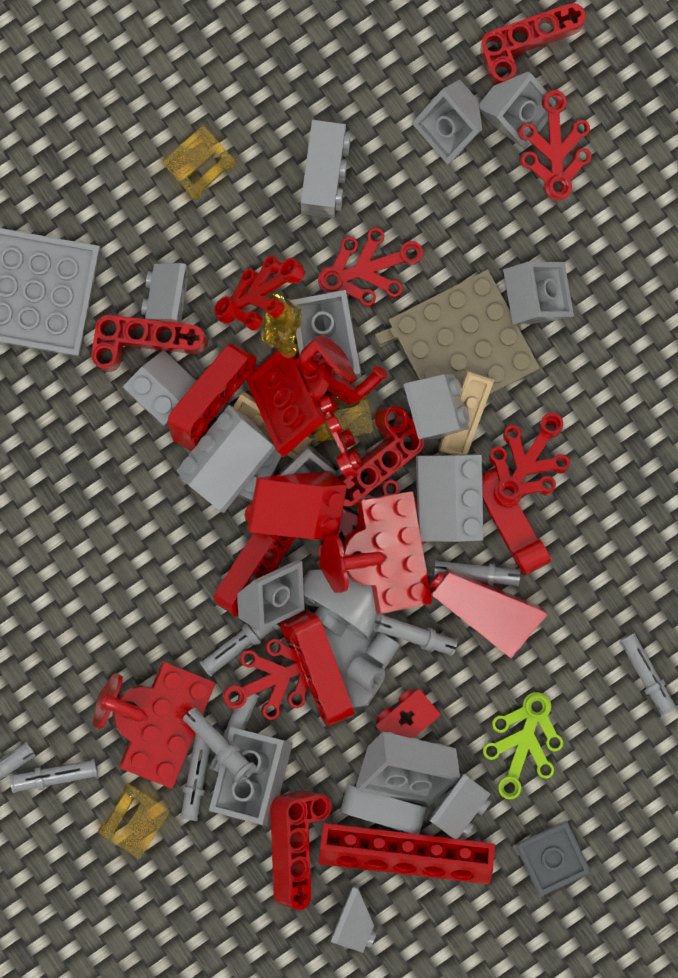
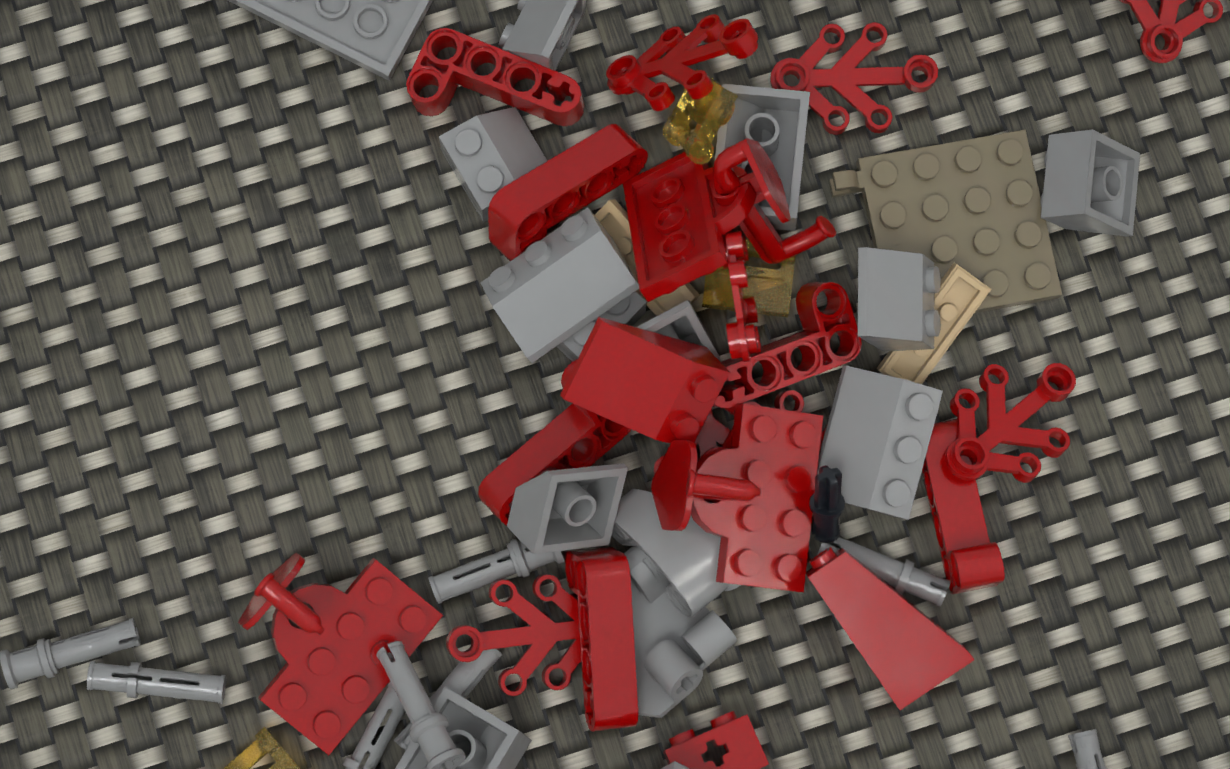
camera: 10 degrees right, 5 degrees down
light grey pin [374,614,457,656] -> none
none -> black axle [809,465,845,543]

